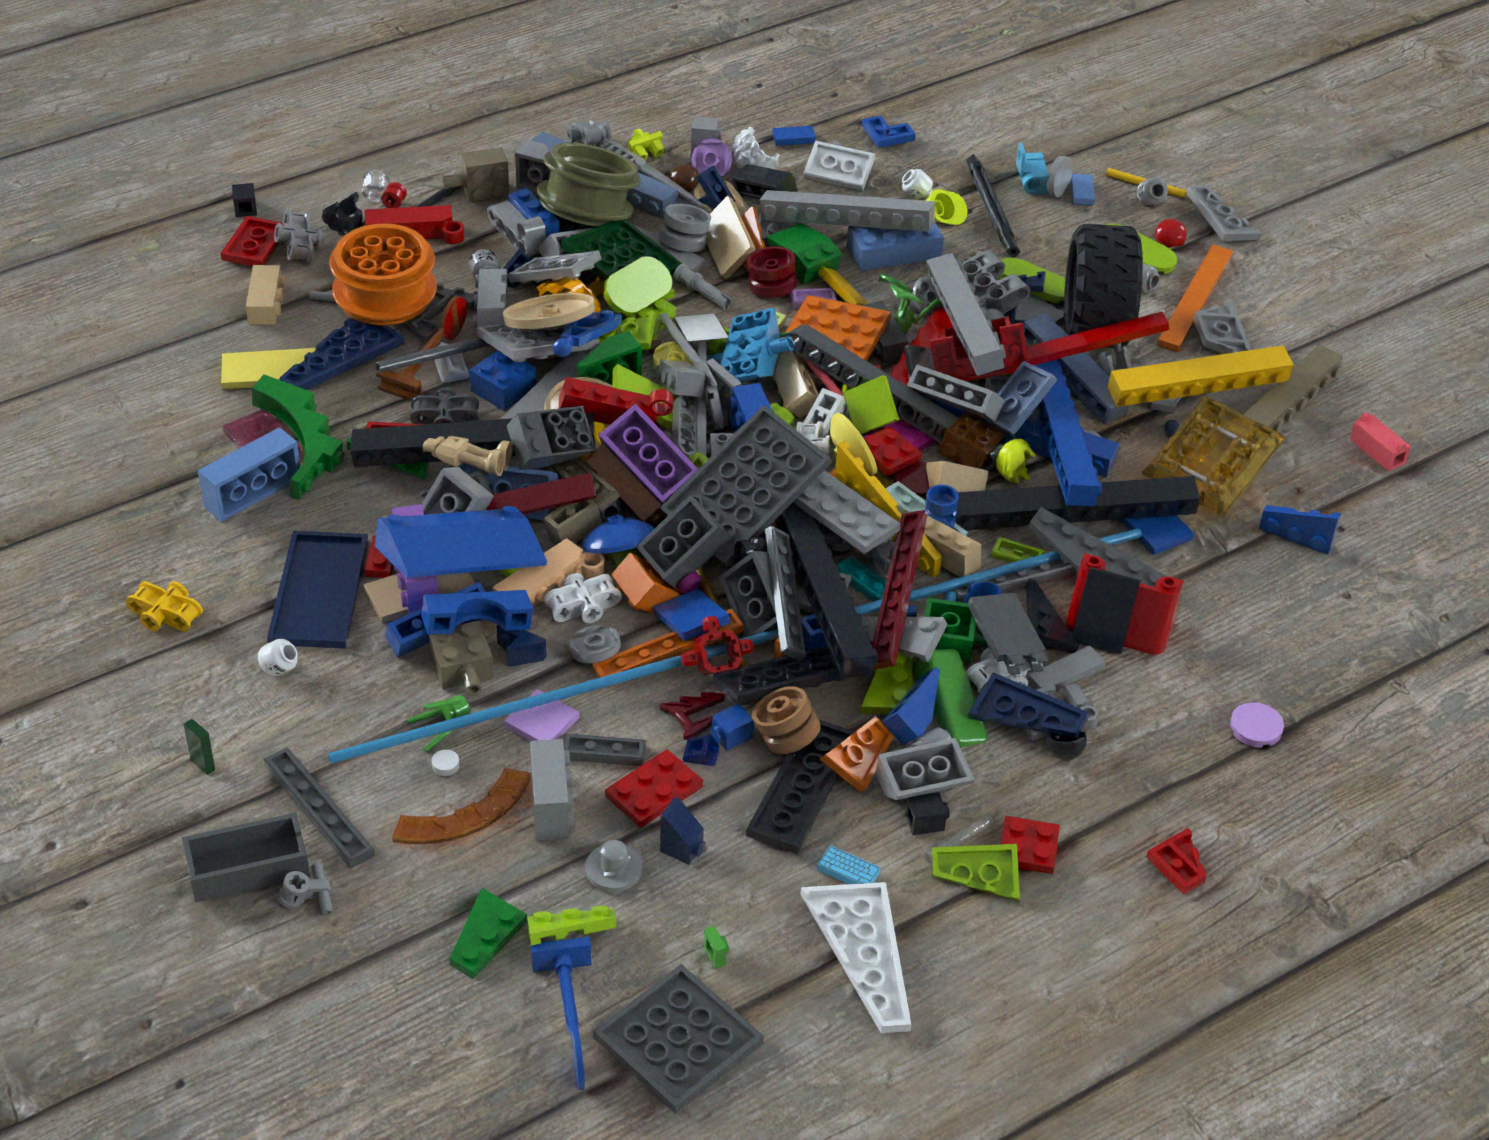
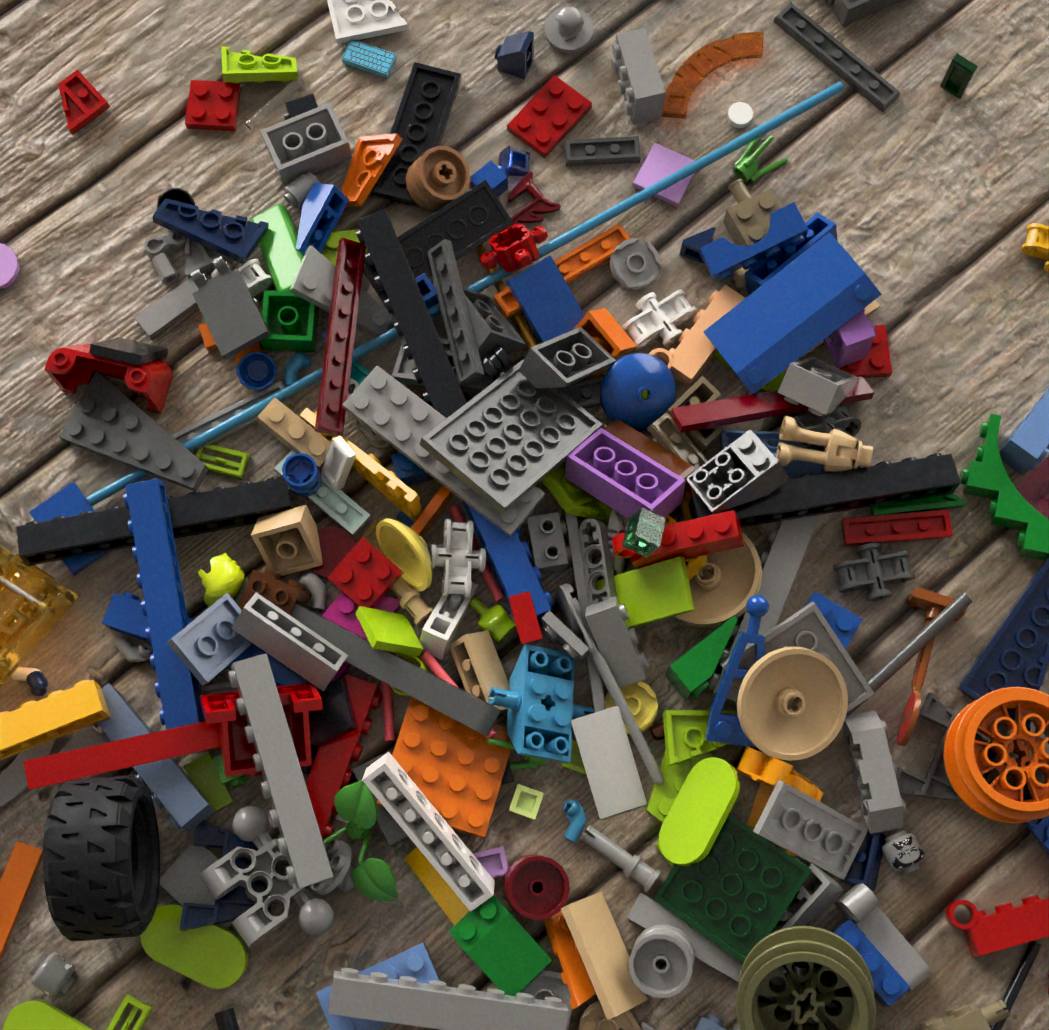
camera: 175 degrees right, 30 degrees up
white head [258,639,298,677] -> none
dark blue tile [267,531,368,649] -> none
white slope [434,342,470,382] -> none
black wing [1026,579,1079,654] -> none
none -> light grey arm [300,573,327,611]
none -> white tile [321,436,356,491]
none -> white brick [362,752,495,911]
none -> red sticker [509,592,542,644]
none -> dark azure arm [563,800,587,843]
none -> clear green brick [622,507,666,557]

